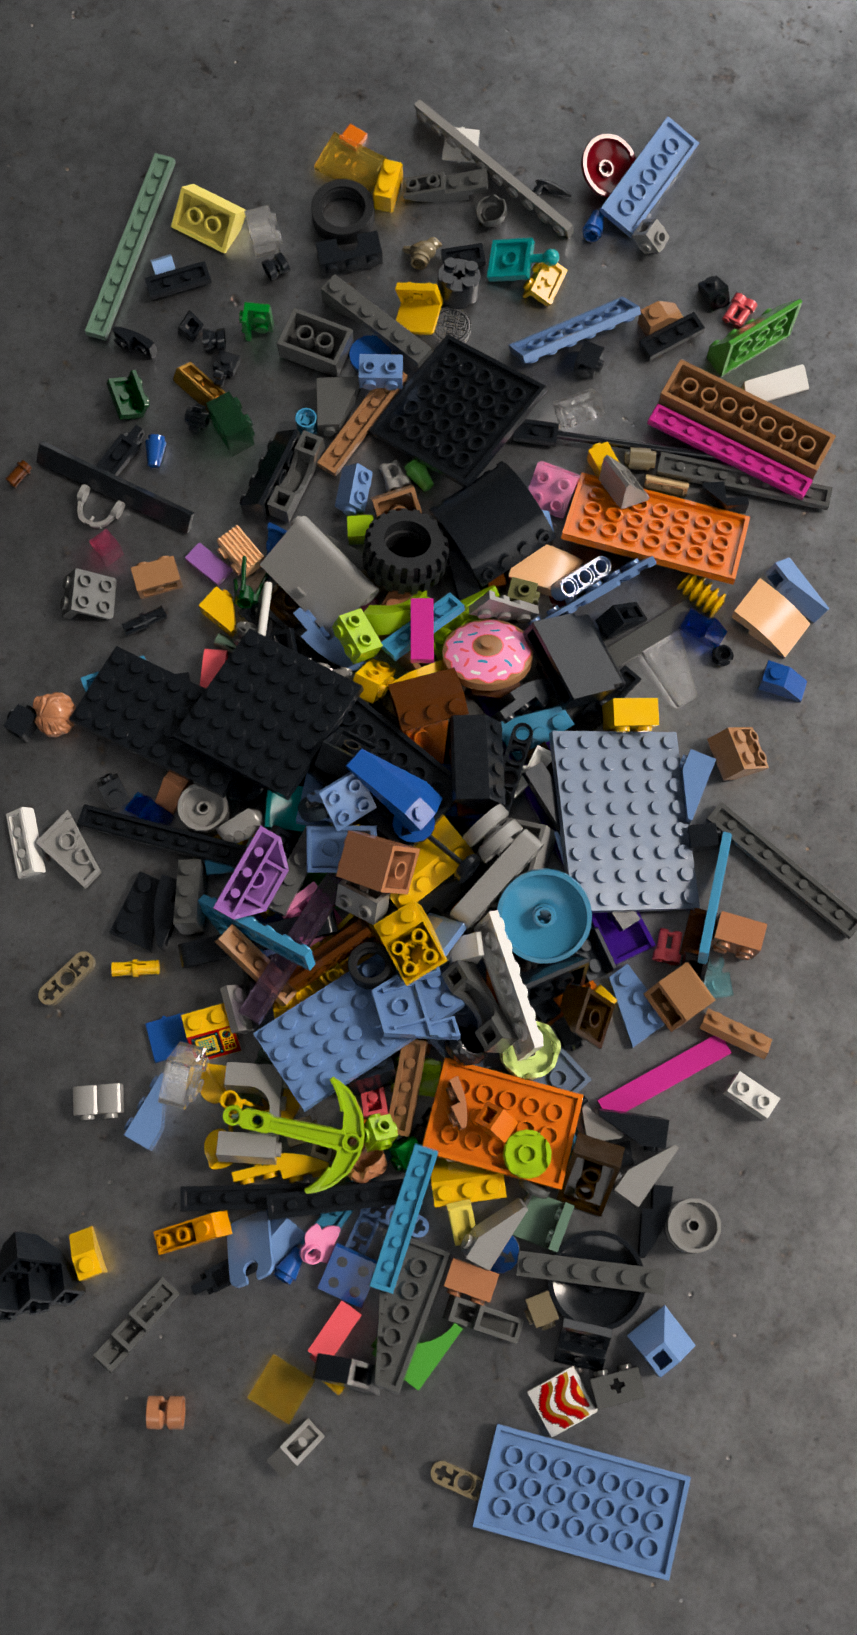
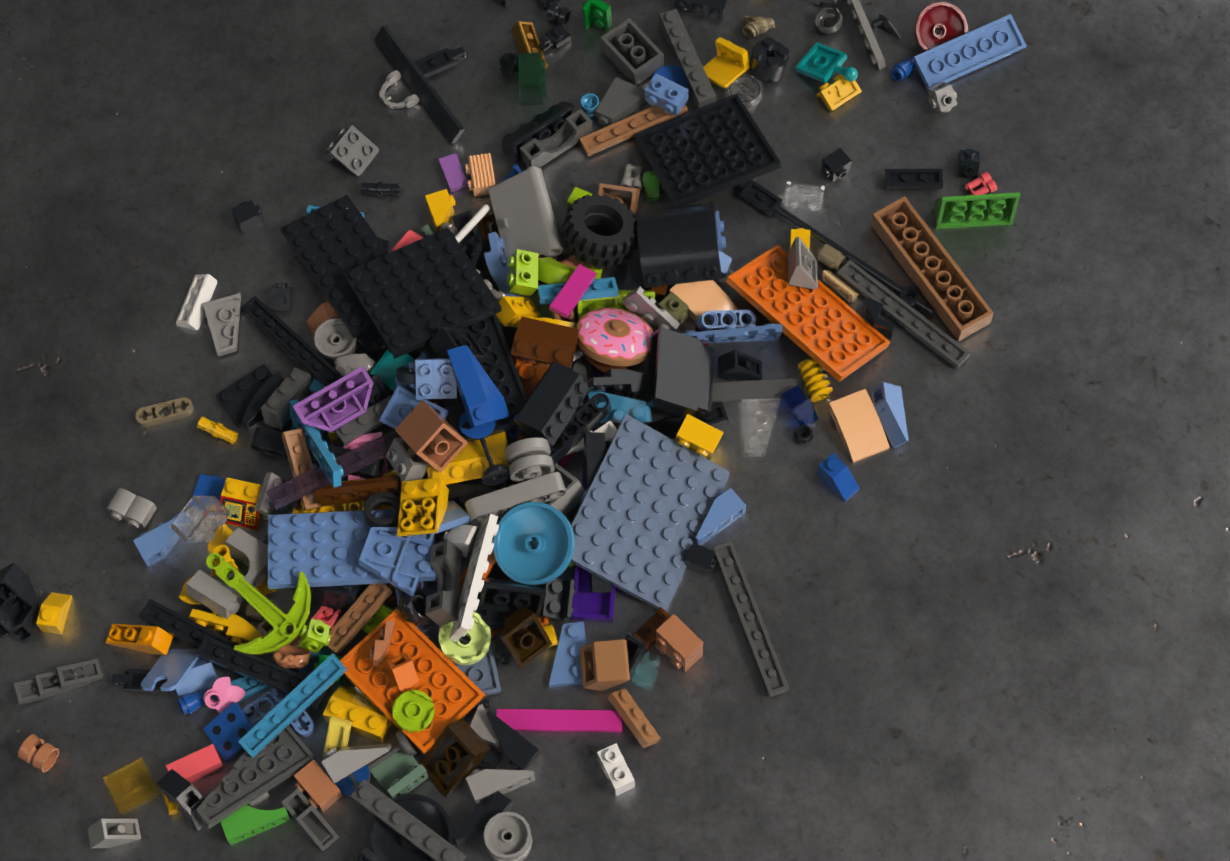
camera: 30 degrees right, 10 degrees down
reddish brown pin [5,460,32,488] -> none
nougat hair [33,692,76,737] -> none
clear pink brick [89,528,124,567] -> none
dark green bracket [106,370,149,420] -> none
clear blue slope [124,792,175,826] -> none
medium nougat brick [131,556,183,599] -> none
blue cone [145,434,167,468] -> none
dark green plant [233,556,269,609] -> none
medium blue brick [335,463,373,516] -> none
black plate [441,243,486,267] -> none
medium blue plate [509,296,641,364] -> none
dark tan brick [524,1290,559,1331] -> none
bright pink bracket [528,461,581,519] -> none
medium nougat slope [638,301,683,336] -> none
dark pink tile [647,403,813,500] -> none
coral piece [652,928,683,965] -> none
dark azure tile [698,832,732,964] -> none
medium nougat slope [707,727,769,780] -> none
white slope [741,364,809,402] -> none

